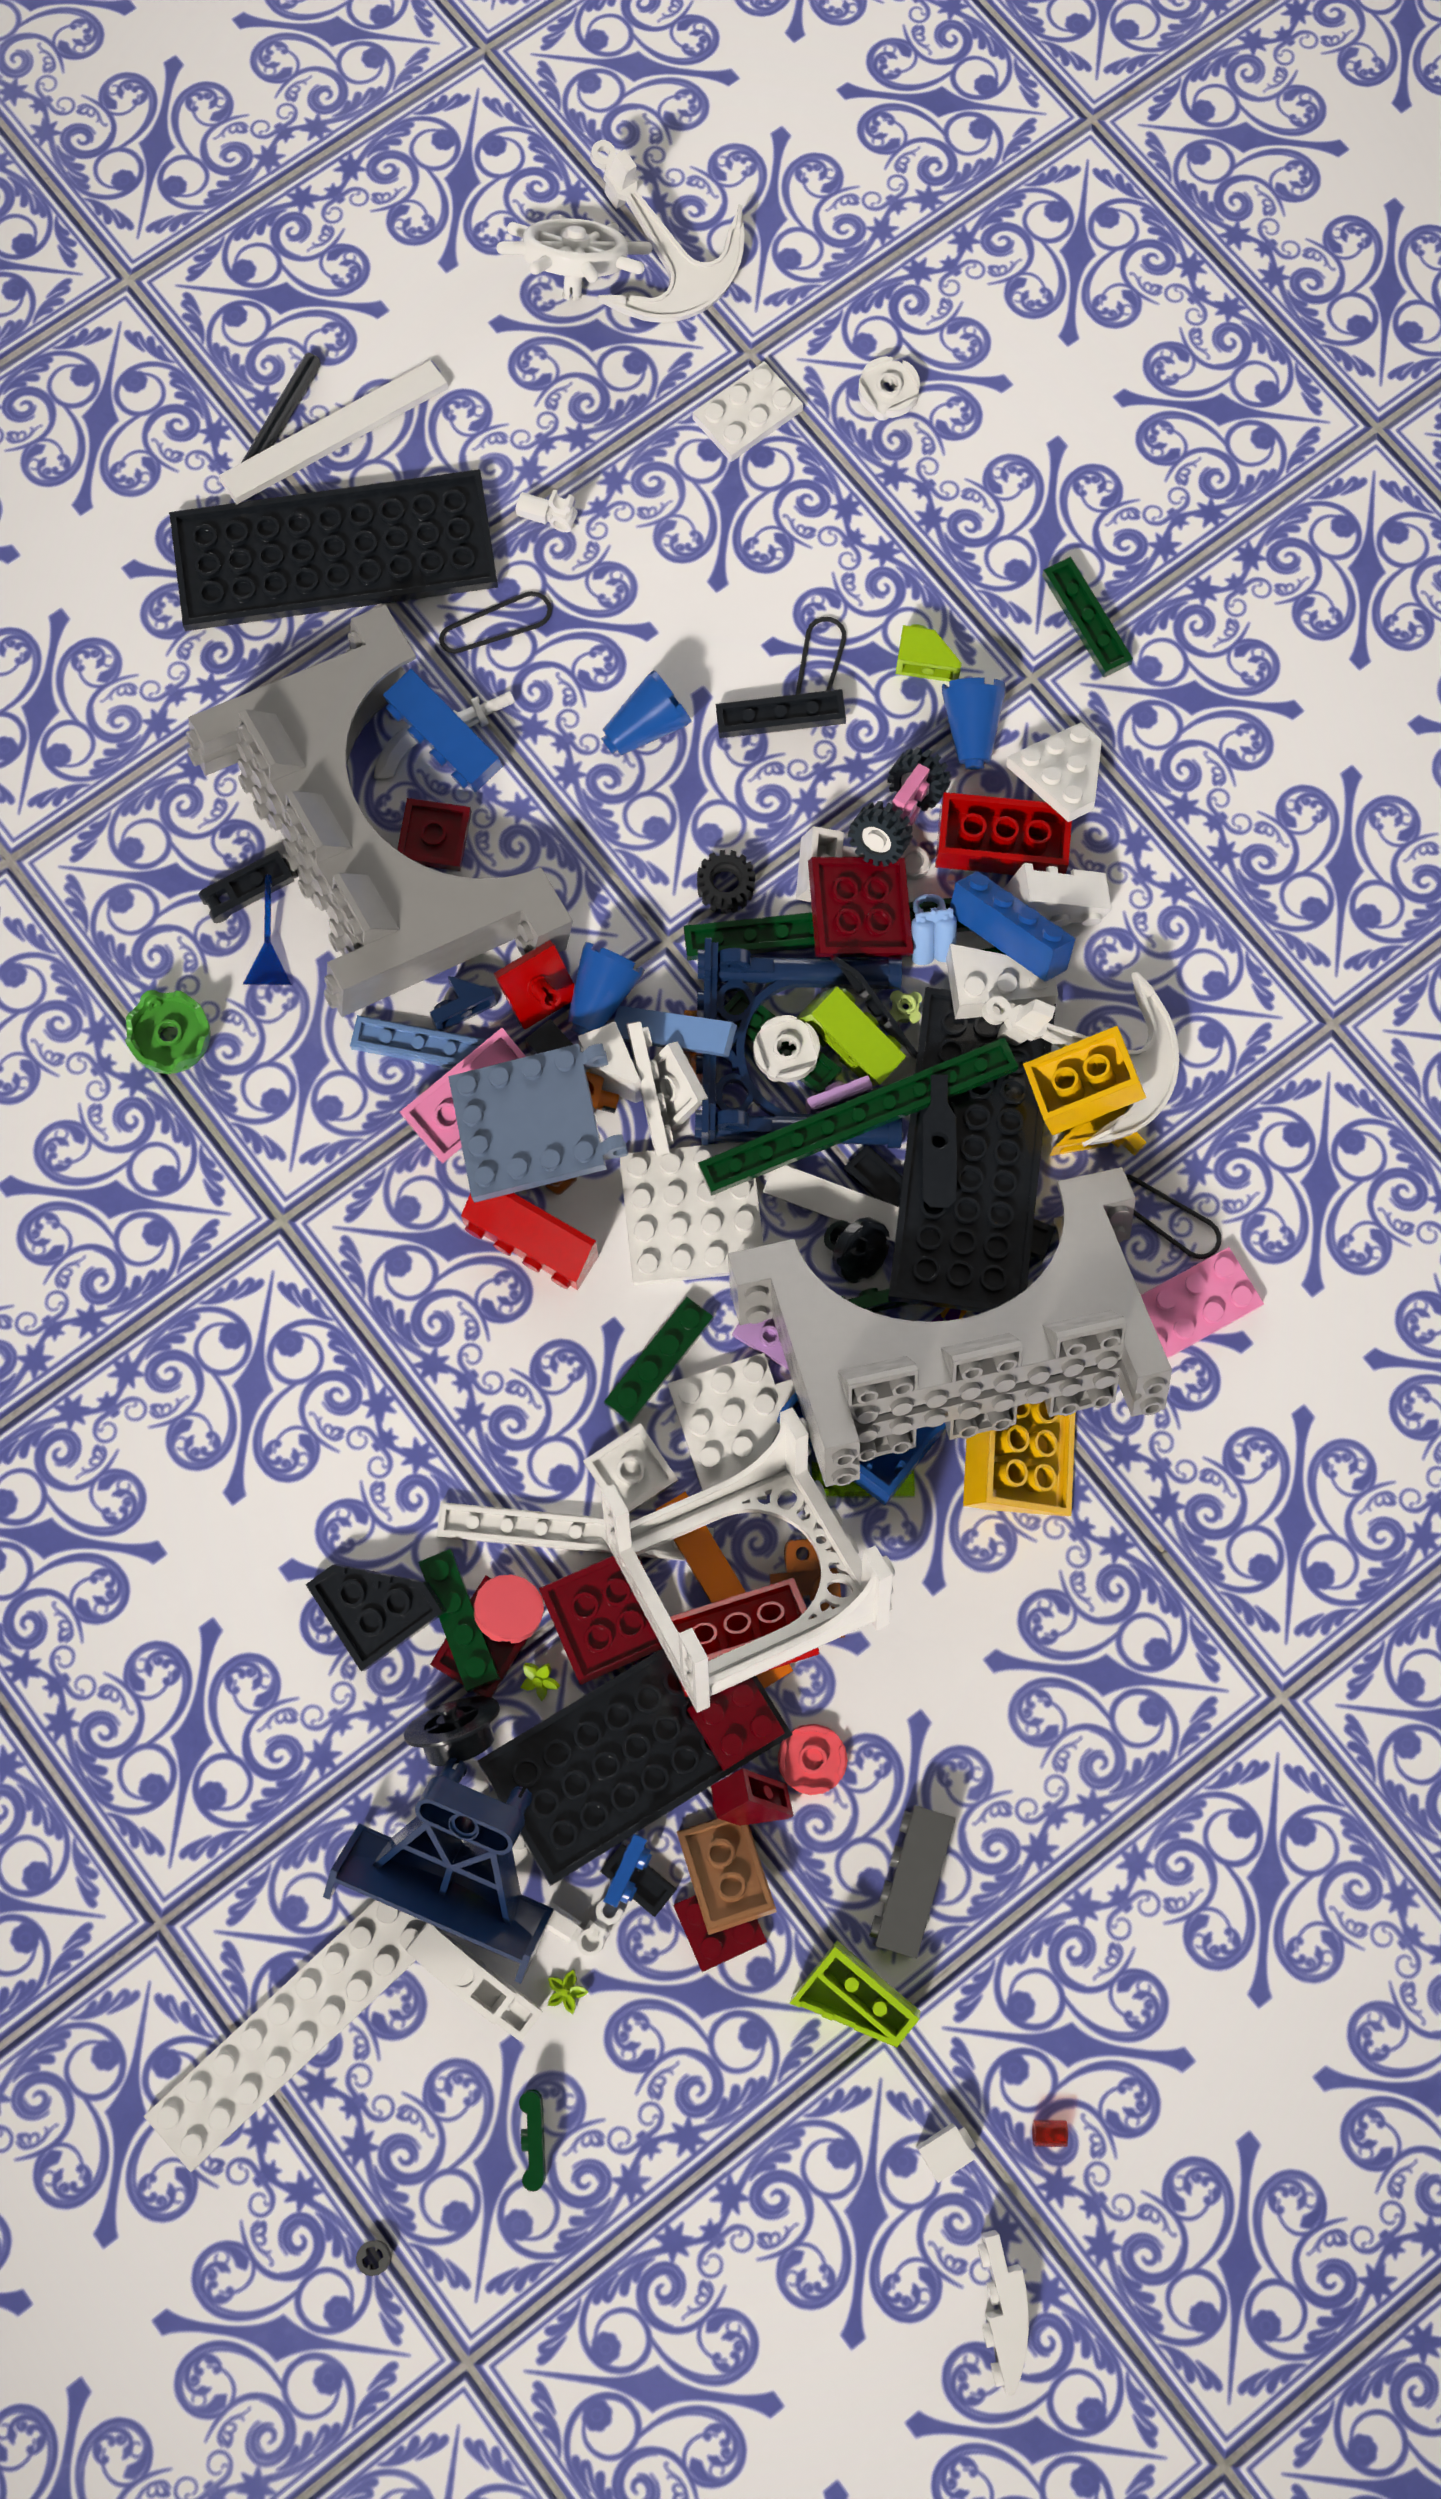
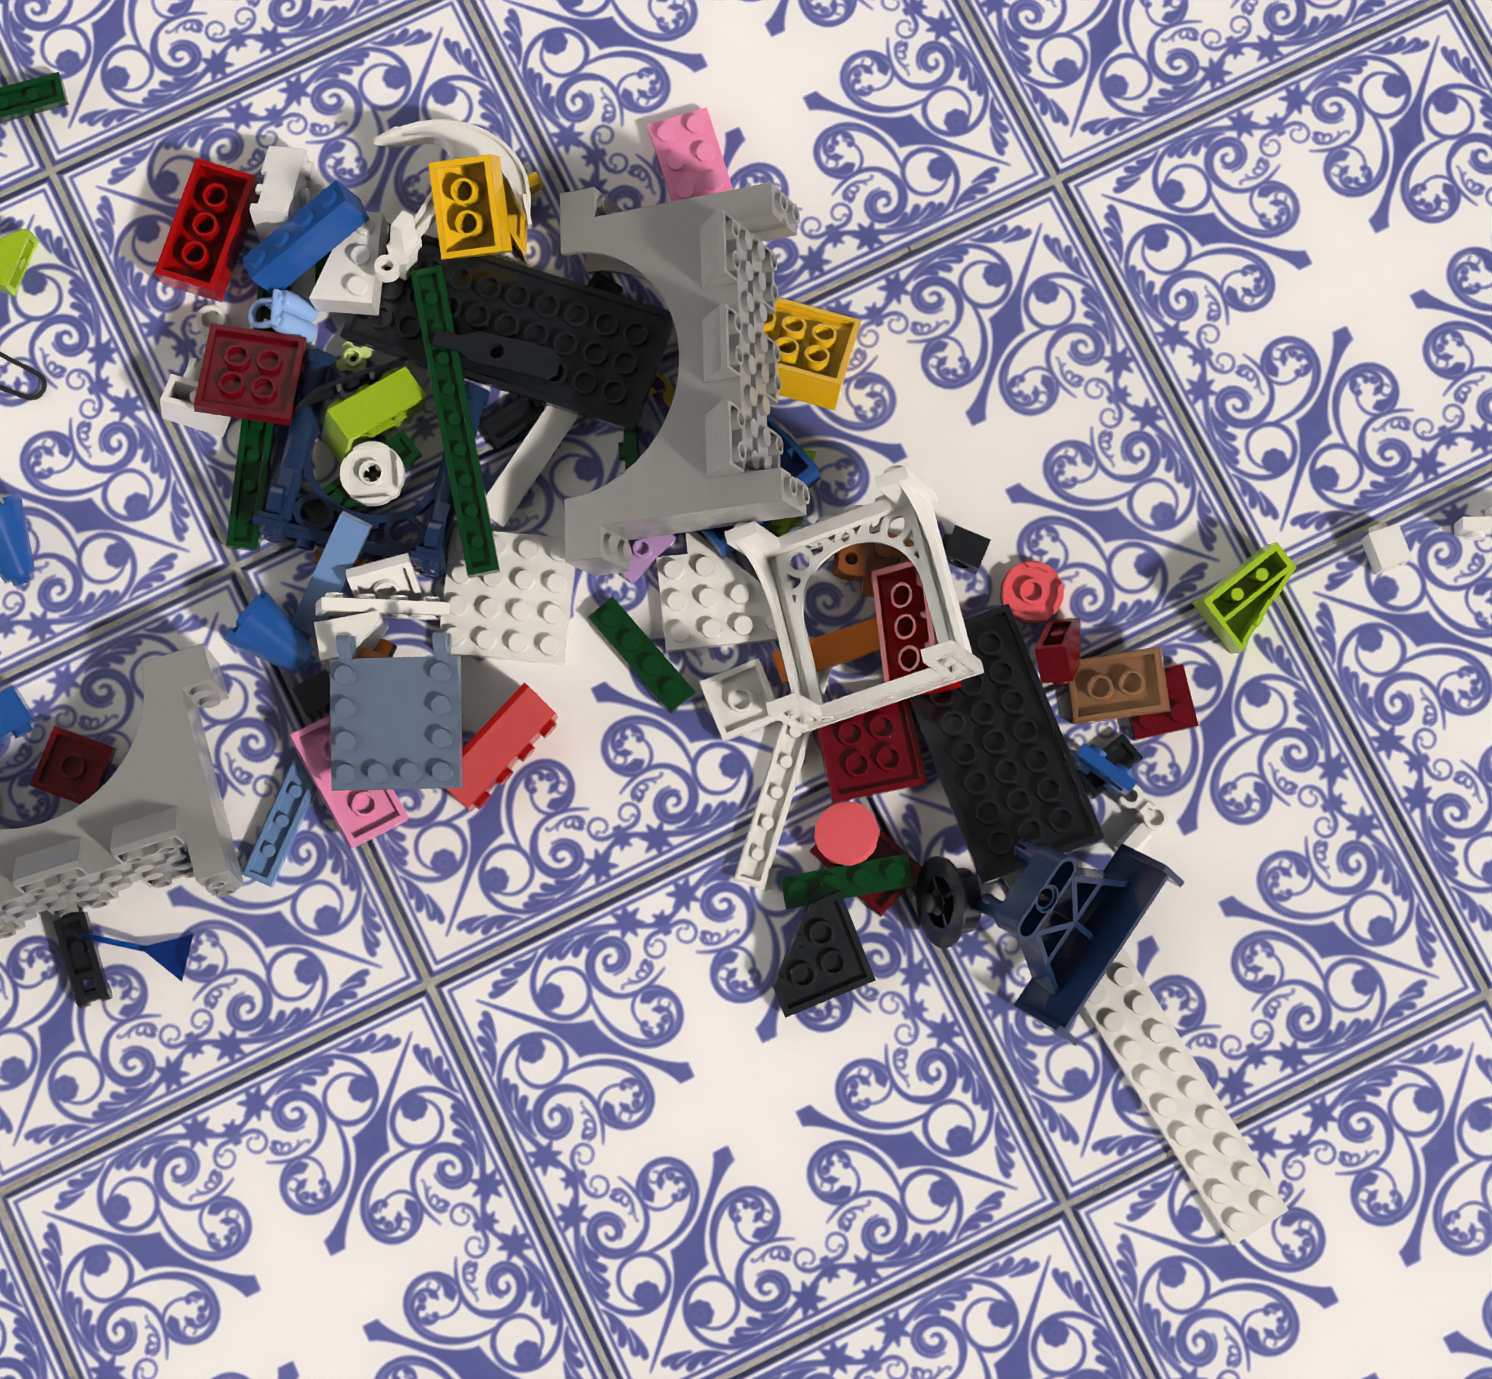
camera: 75 degrees left, 5 degrees up
bright green plate [125,990,211,1074] -> none
dark grey bush [356,2240,391,2276] -> none
white slope [405,1922,543,2042] -> none
dark blue slope [429,976,497,1031] -> none
red tile [493,940,575,1030] -> none
dark green plate [519,2089,546,2192] -> none
lime plant [520,1663,561,1701] -> none
lime plant [547,1969,589,2014] -> none
dark red plate [687,1678,785,1771] -> none
black tyre [697,850,755,914] -> none
black plate [715,689,846,739] -> none
lavender plate [805,1075,873,1114] -> none
black tile [824,1217,890,1283] -> none
black plate [848,747,951,867] -> none
dark grey brick [869,1805,956,1959] -> none
blue cone [942,677,1006,770] -> none
white plate [1006,722,1102,822] -> none
clear red hinge [1032,2120,1068,2147] -> none
black piece [1126,1174,1221,1259] -> none
none -> black brick [942,525,991,575]

